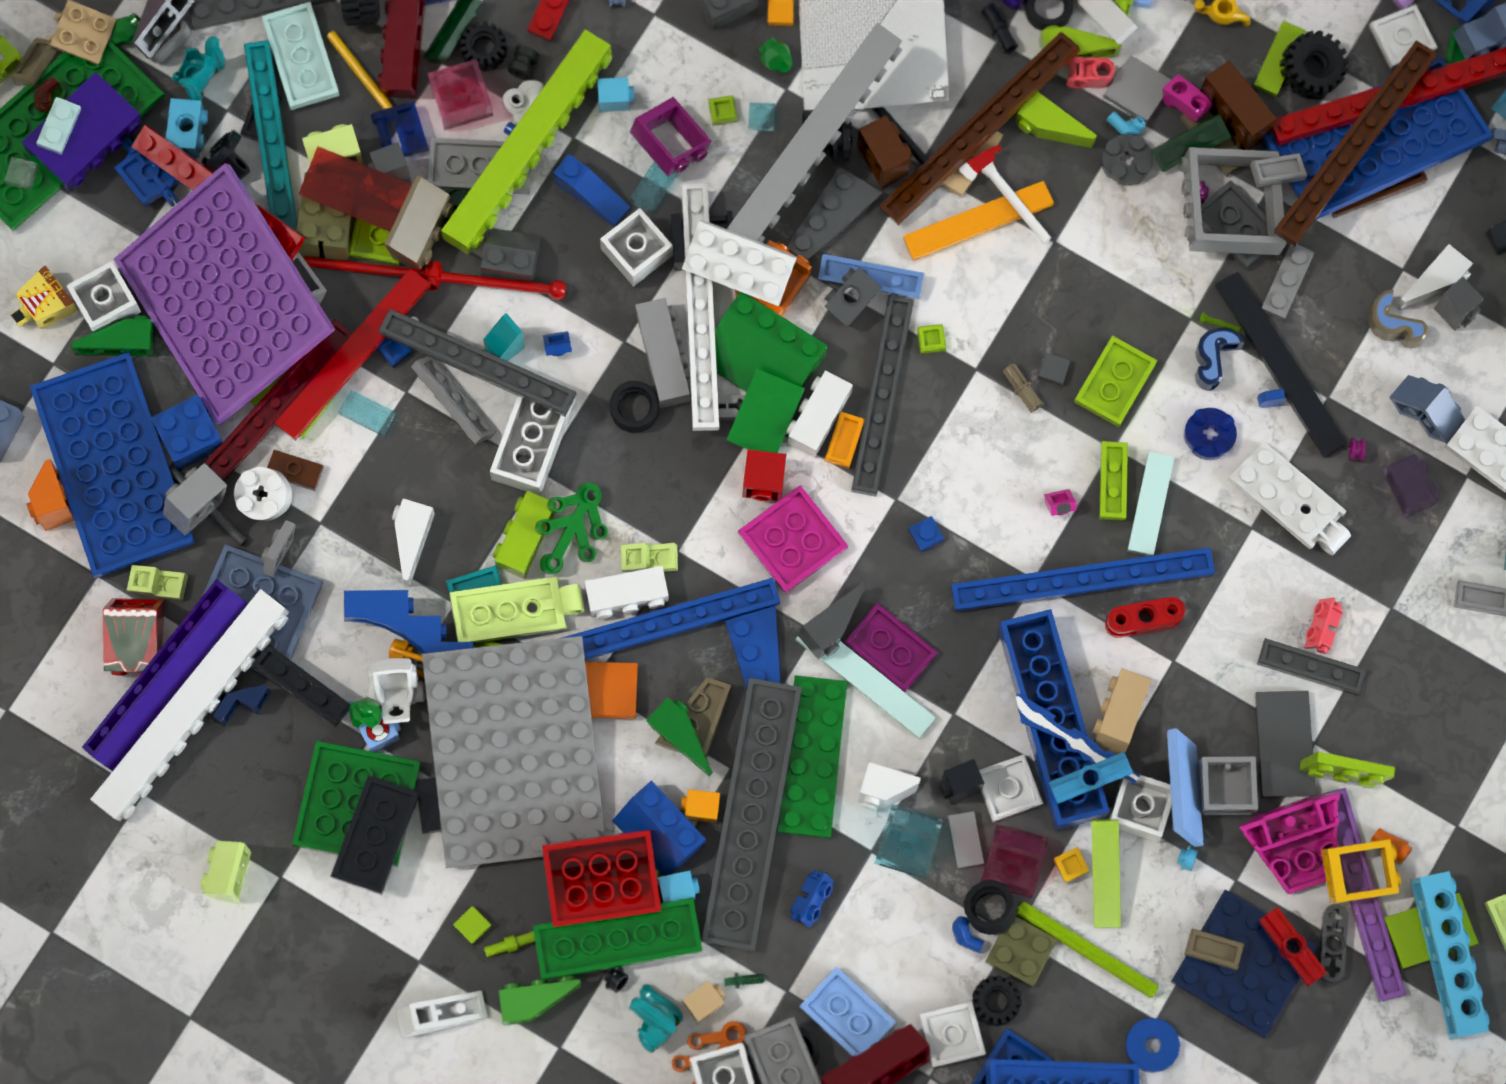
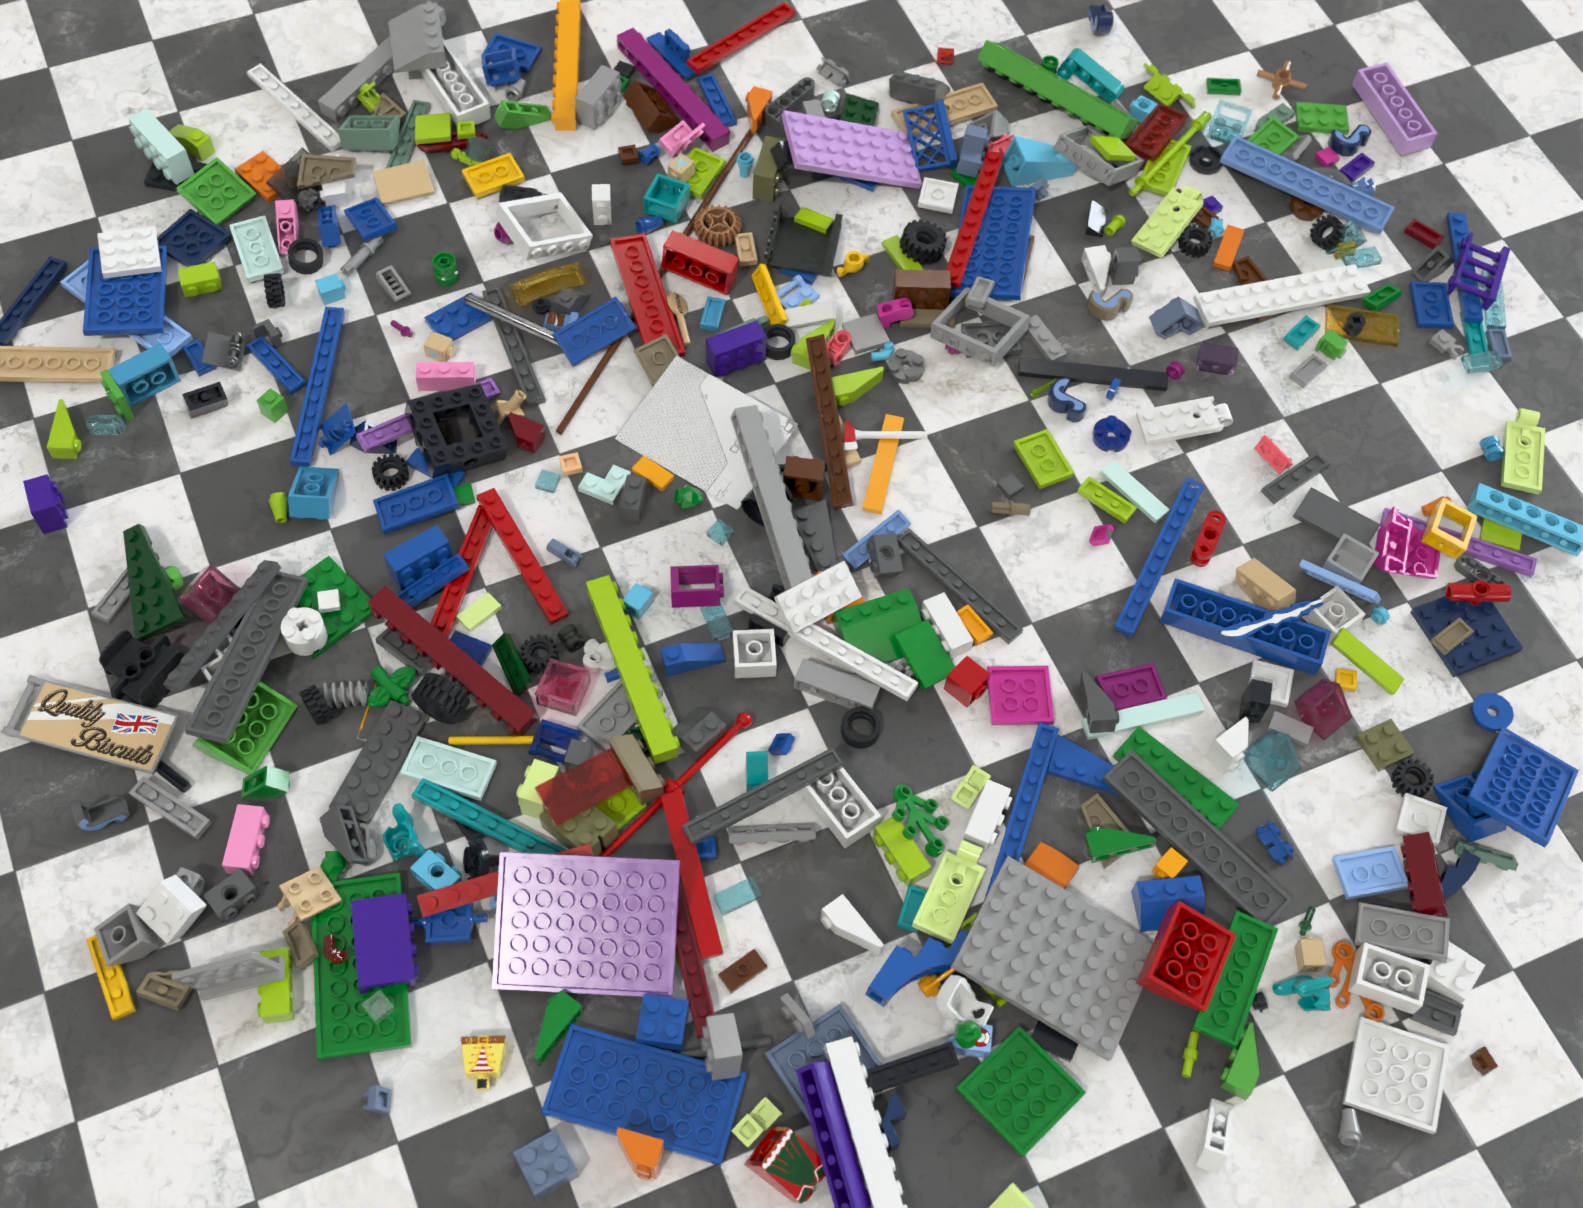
camera: 55 degrees left, 15 degrees down
light aqua plate [36,97,81,155] -> none
white brick [66,261,141,333] -> none
white brick [234,467,293,521] -> none
black plate [331,775,420,895] -> none
lime tile [453,906,492,945] -> none
medium azure brick [658,871,700,903] -> none
lime tile [708,95,738,126] -> none
blue plate [908,516,944,553] -> none
lime tile [917,324,946,354] -> none
blue arm [952,916,984,953] -> none
black tyre [964,880,1017,935] -> none
black pin [980,3,1018,54] -> none
lime axle [1017,901,1159,998] -> none
dark azure piece [1049,752,1133,804] -> none
dark green plate [1151,114,1231,173] -> none
reddish brown plate [1274,40,1438,247] -> none
lime plate [1299,752,1395,788] -> none

